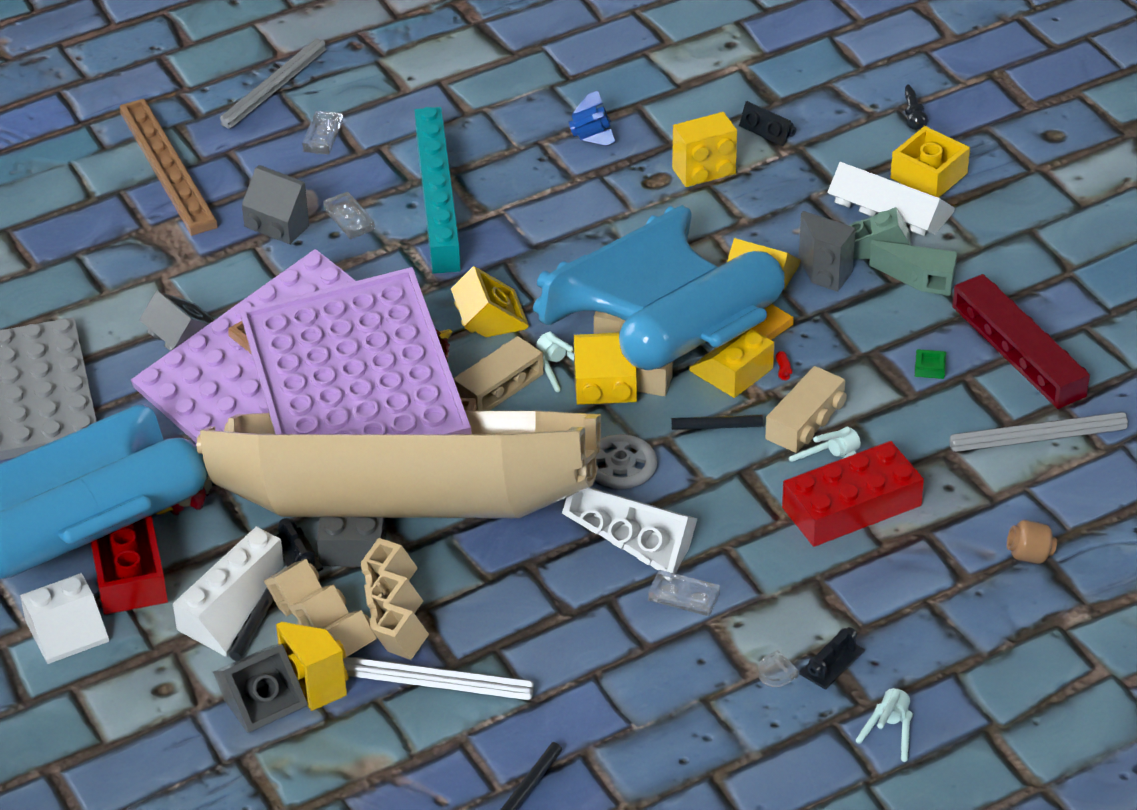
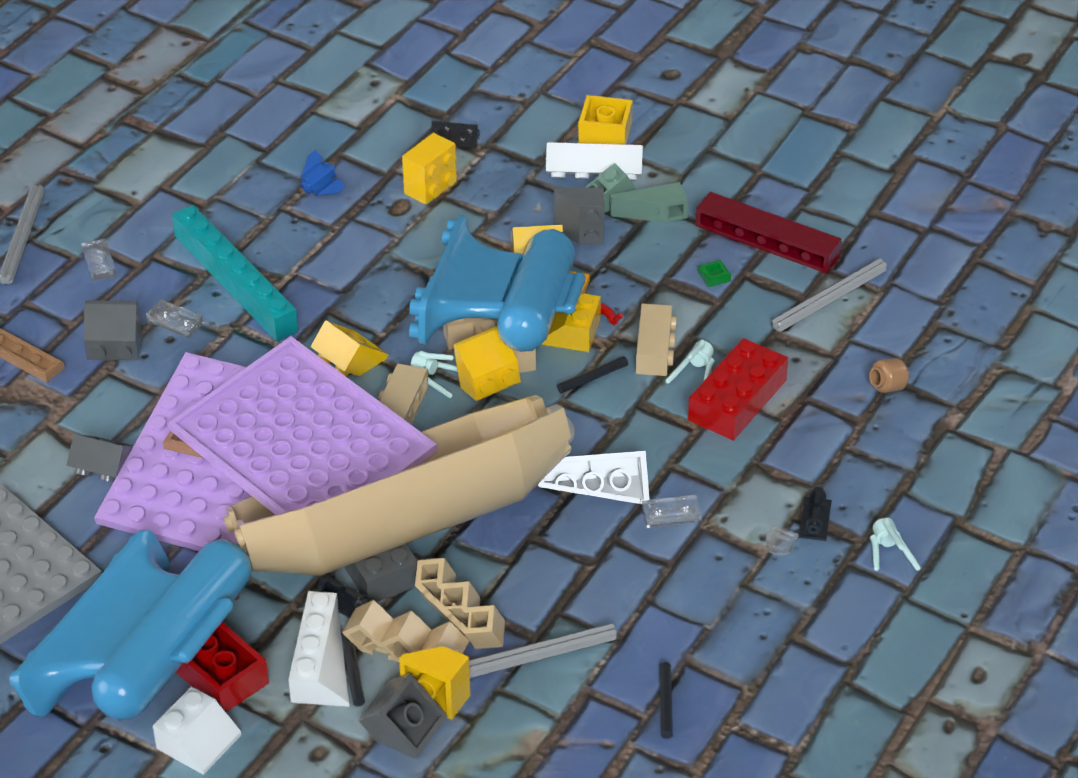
camera: 30 degrees left, 0 degrees up
black bar [905,84,928,129] -> none

